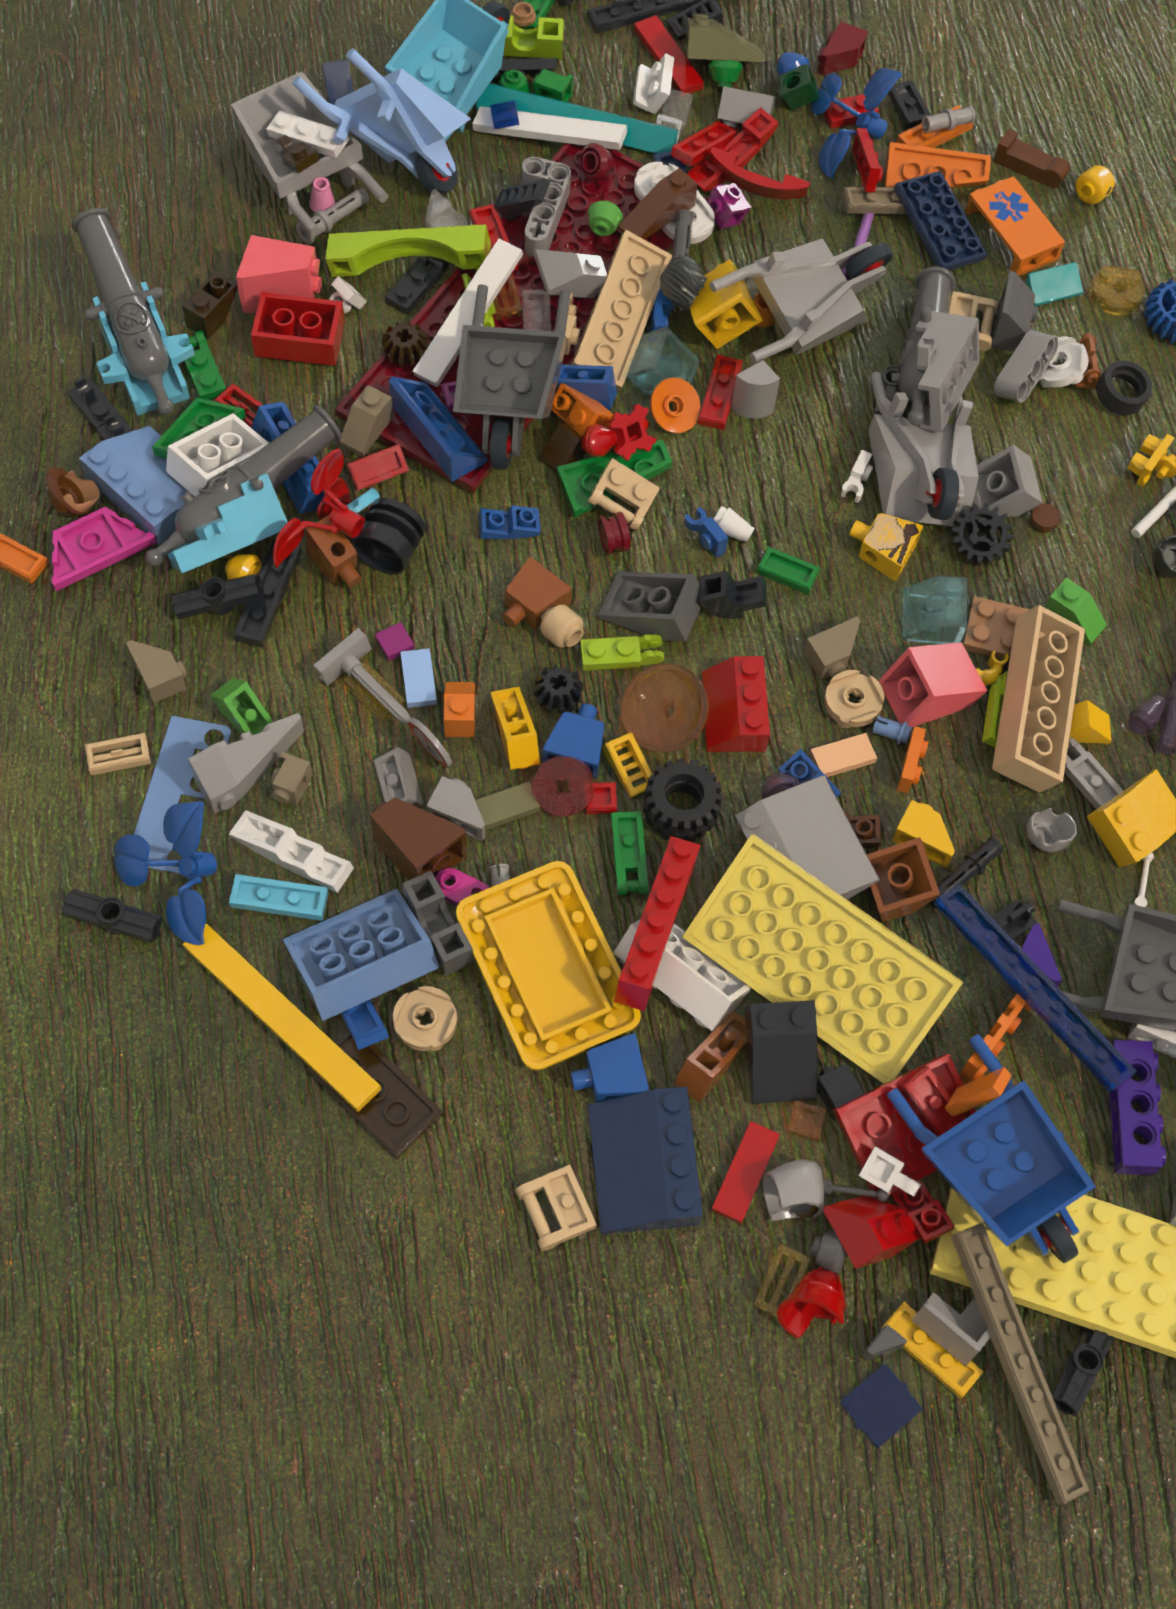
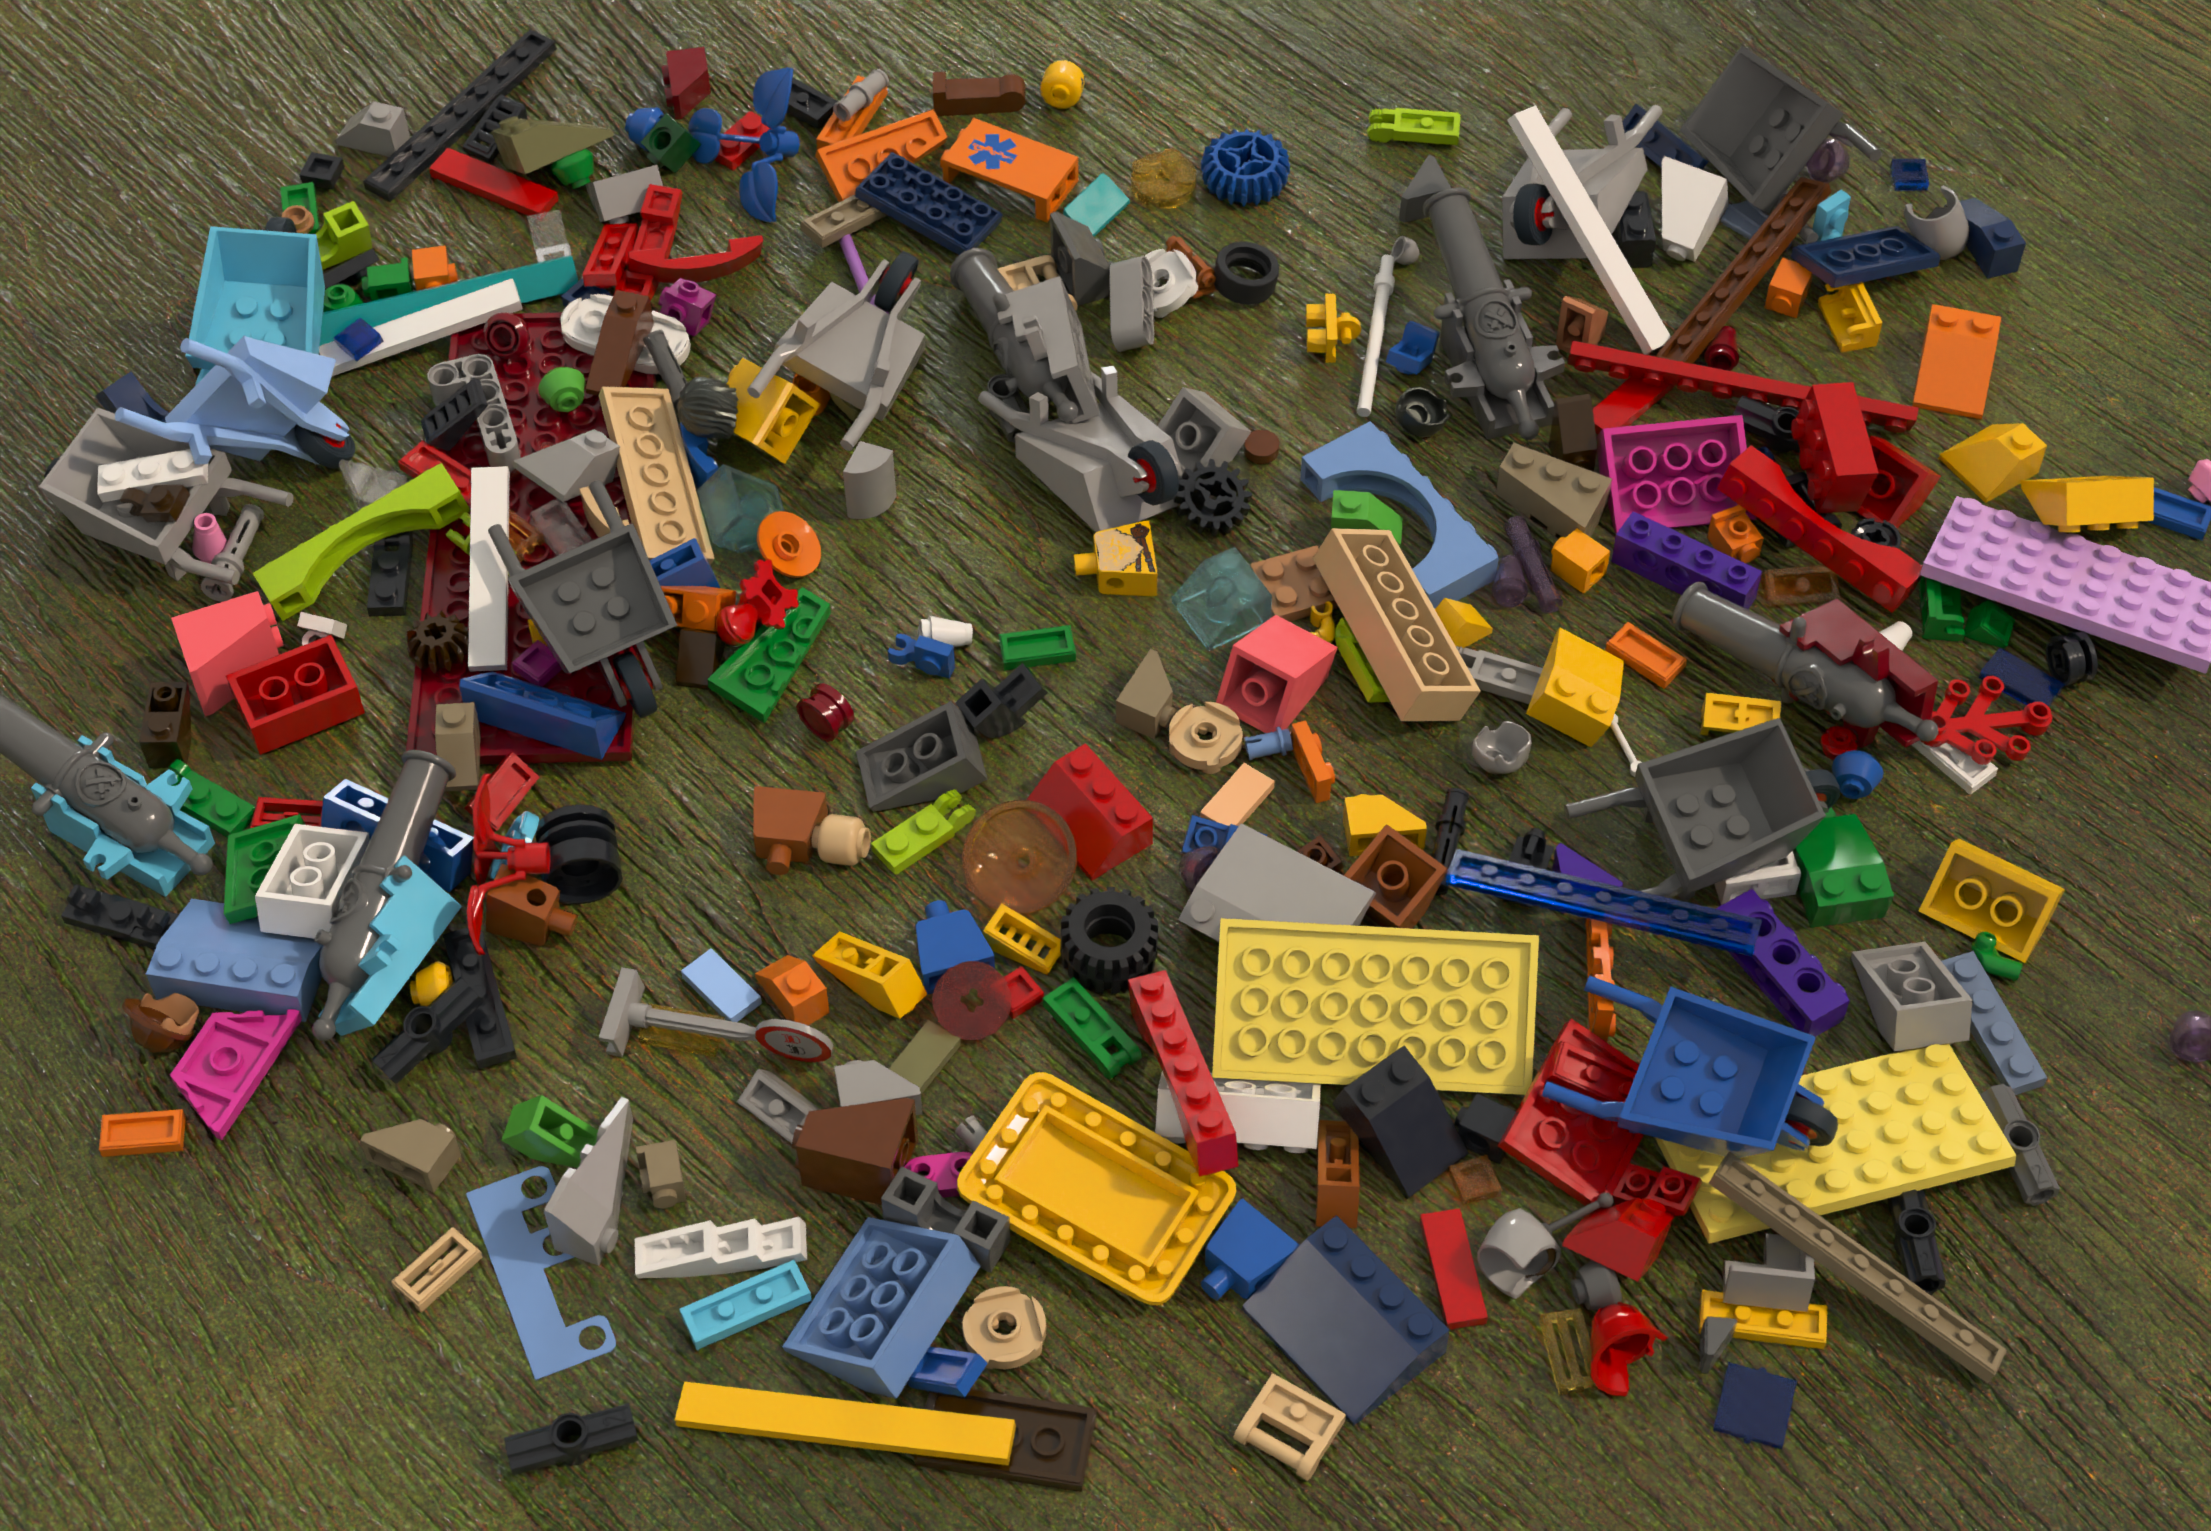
camera: 30 degrees left, 10 degrees down
blue plant [114,801,217,945] -> none
magenta tile [375,622,415,662] -> none
blue slope [478,505,540,539] -> none
black gear [533,663,584,715] -> none
tan plate [587,458,660,531] -> none
white bracket [633,53,674,114] -> none
red tile [698,354,743,430] -> none
white plate [841,450,873,503] -> none
red plate [851,128,883,192] -> none
white plate [859,1147,921,1196] -> none
orange tile [945,1067,1012,1116] -> none
none -> orange brick [412,246,458,291]
none -> medium blue arch [1300,421,1499,609]

